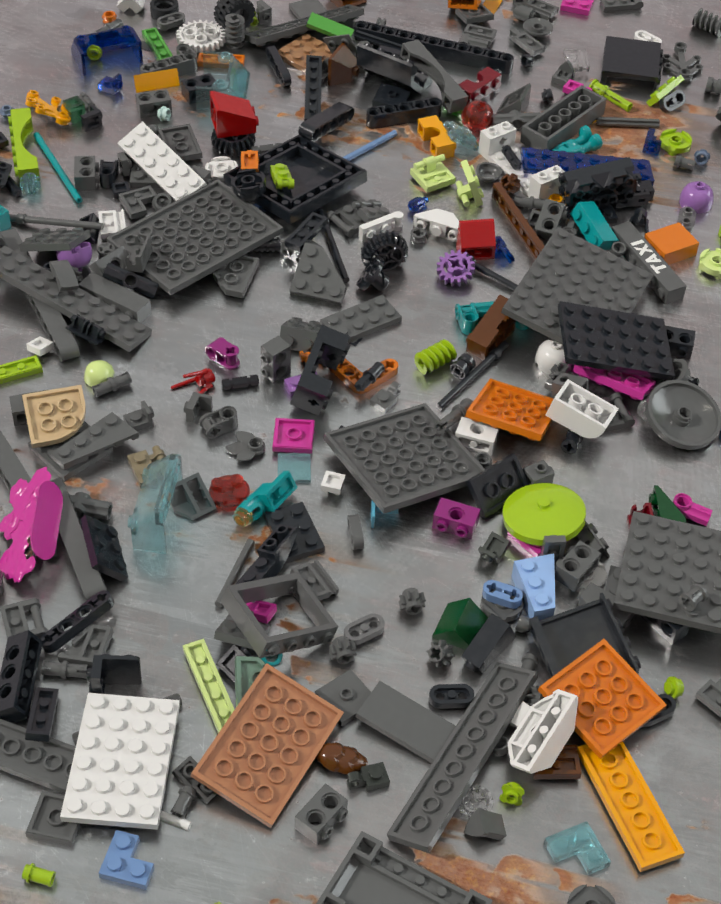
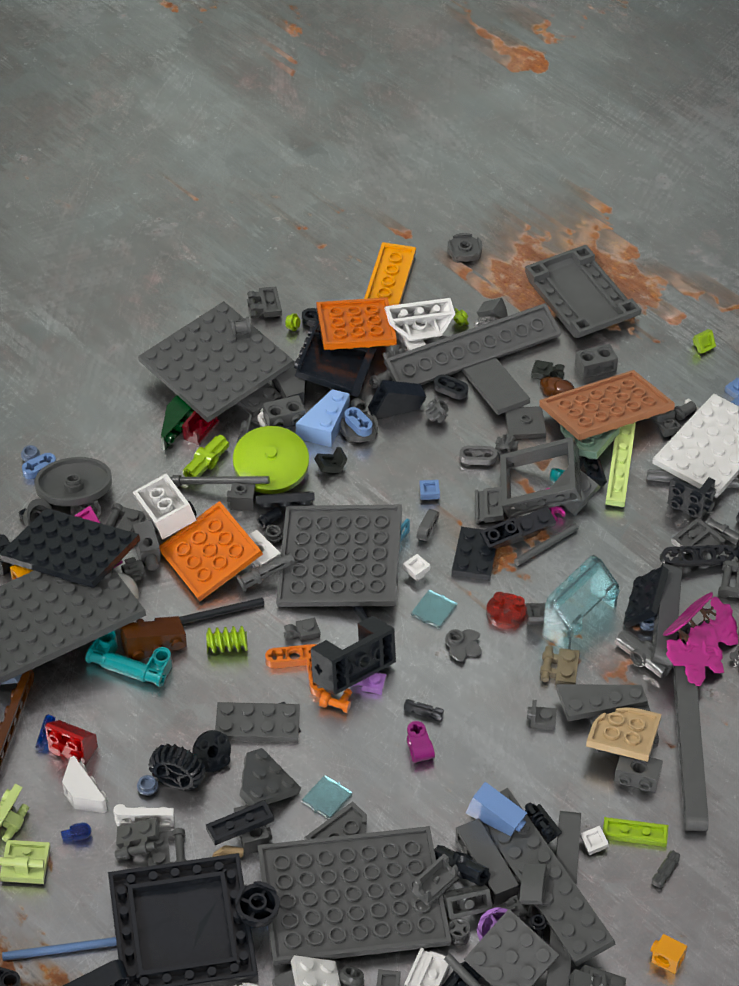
camera: 145 degrees left, 0 degrees up
yellowish green hair [84,360,115,387] -> none
dark grey pin [92,371,132,398] -> none
red plant [171,368,215,402] -> none
dark grey bracket [184,392,213,423] -> none
dark grey piece [199,406,238,439] -> none
teal plate [233,471,298,527] -> none
orange bracket [241,150,259,172] -> none
dark grey brick [260,335,291,383] -> none
lime plate [270,163,294,189] -> none
dark pink plate [272,418,315,454] -> none
dark grey bracket [280,317,321,352] -> none
black bar [317,209,350,283] -> none
black axle [355,362,385,391] -> none
dark grey gear [399,588,426,615] -> none
dark grey bush [410,228,426,244] -> none
magenta brick [432,497,480,540] -> none
dark green slope [432,598,488,650] -> none
medium lavender gear [437,250,475,287] -> none
black wheel [450,353,476,379] -> none
black piece [464,253,518,291] -> none
dark grey plate [540,535,566,566] -> none
clear light blue plate [544,821,611,875] -> none
dark pink piece [673,493,713,526] -> none
none -> dark grey bar [158,475,270,486]
none -> lime piece [182,435,229,477]
none -> clear light blue piece [302,775,352,819]
none -> medium blue plate [419,480,440,500]
none -> medium blue slope [466,782,527,836]

